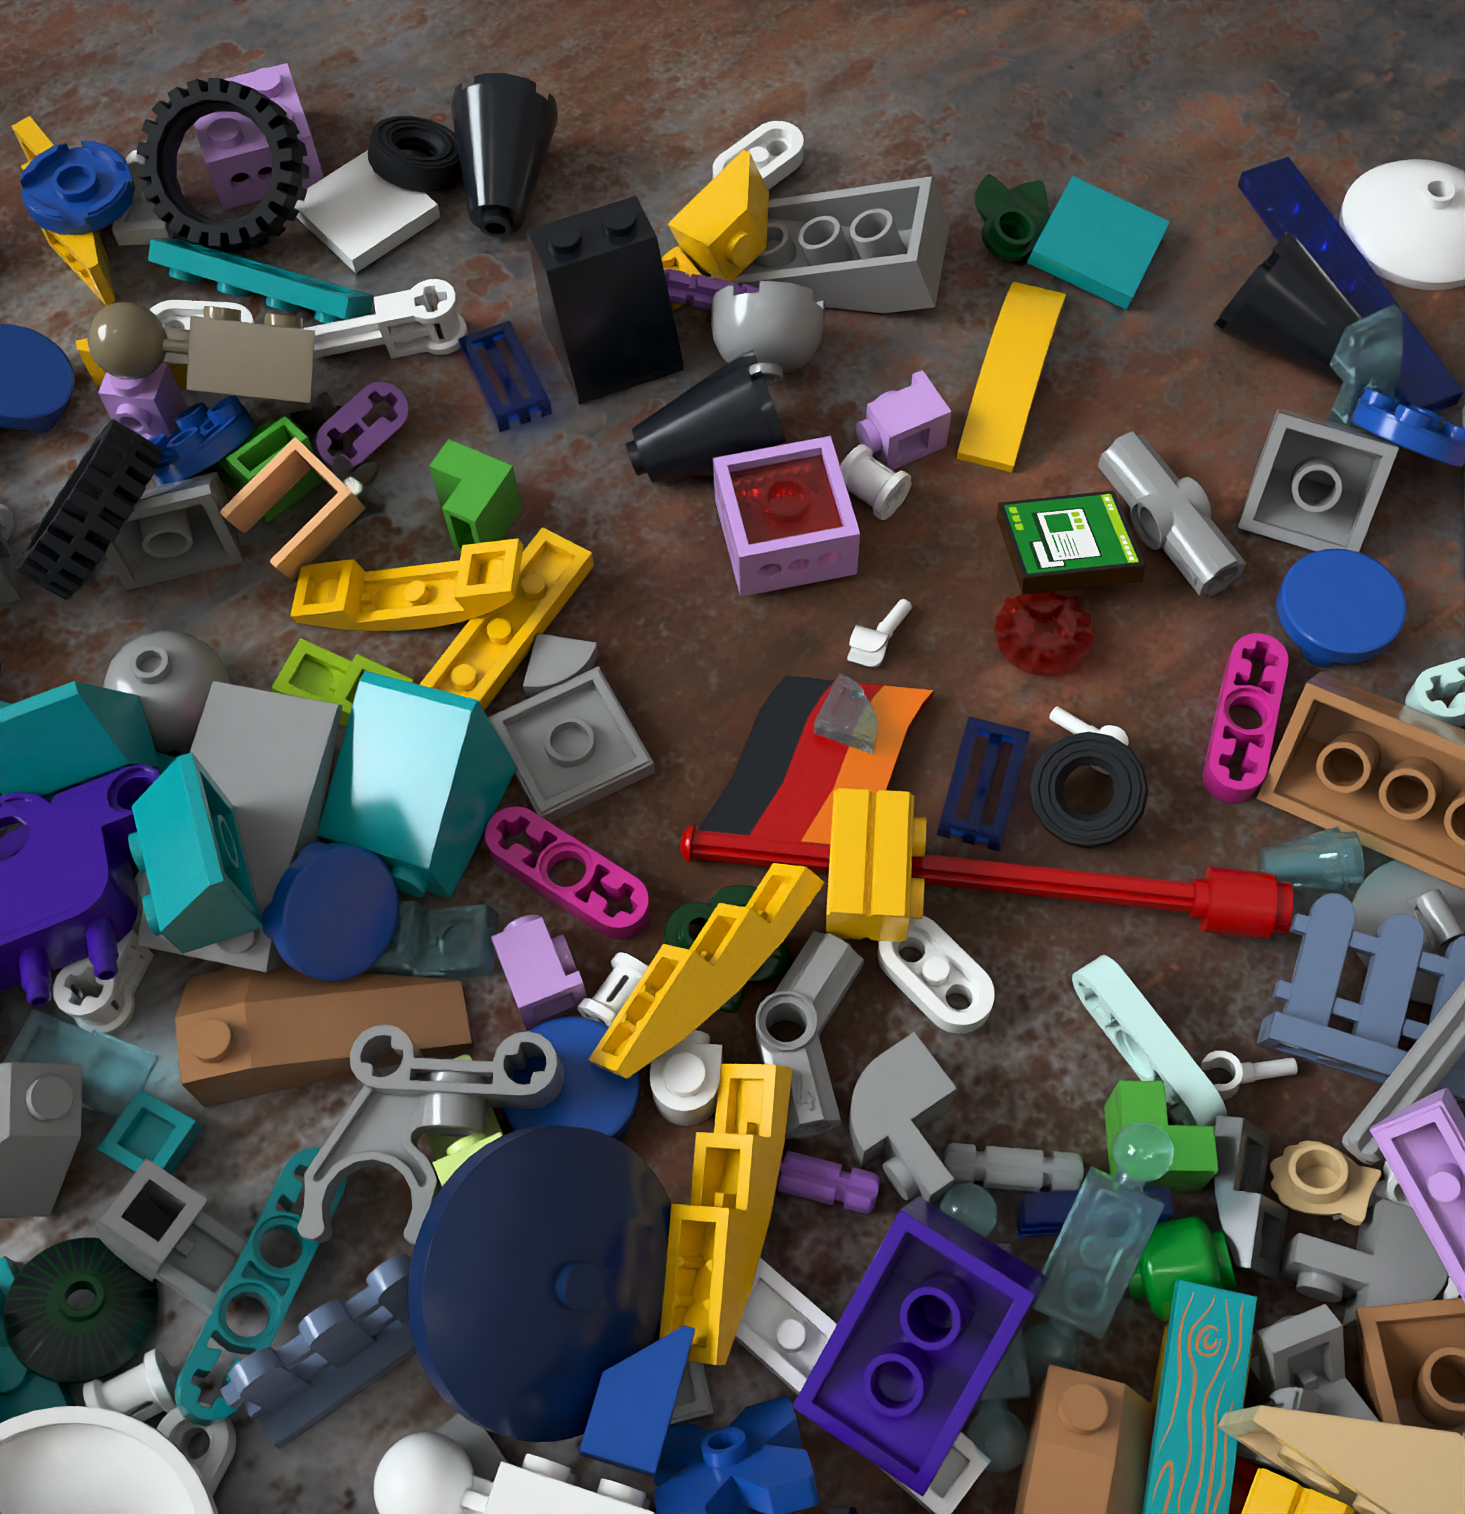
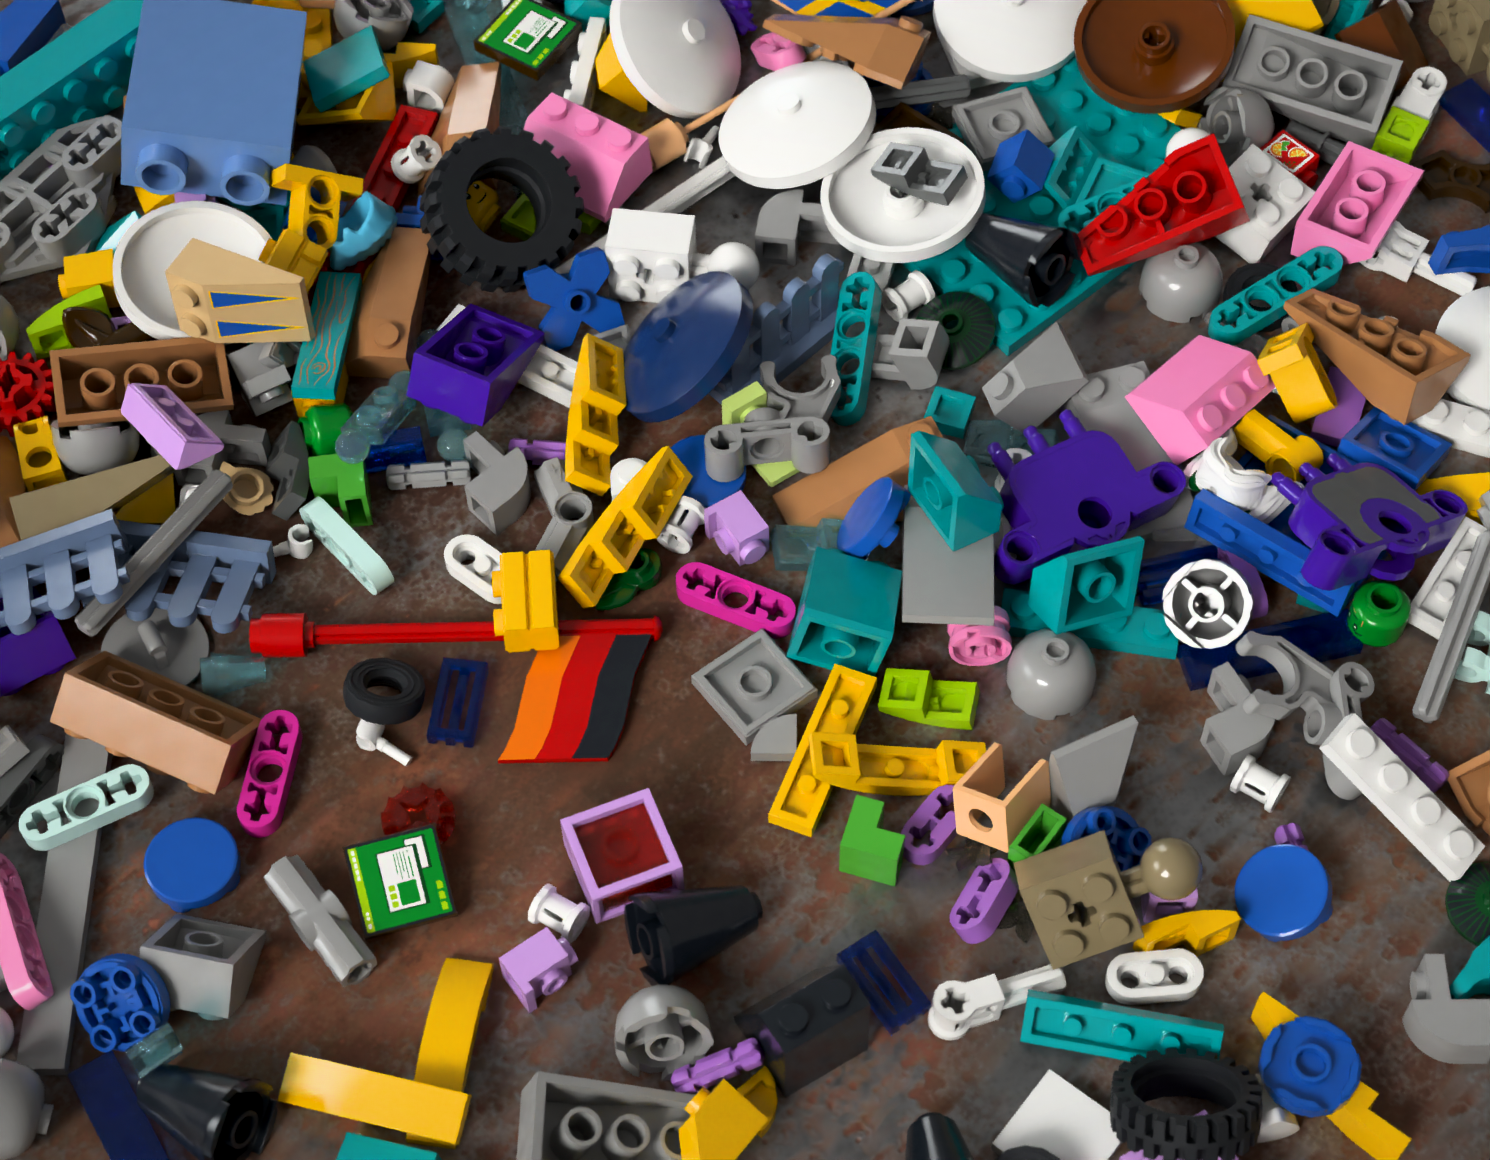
camera: 170 degrees right, 5 degrees down
black tyre [15,419,163,600] -> none
blue tile [579,1326,695,1478] -> none
clear light blue tile [814,673,878,754] -> none
white hand [847,599,912,668] -> none
none -> yellow slope [277,1052,472,1145]
none -> medium lavender beam [901,784,957,865]

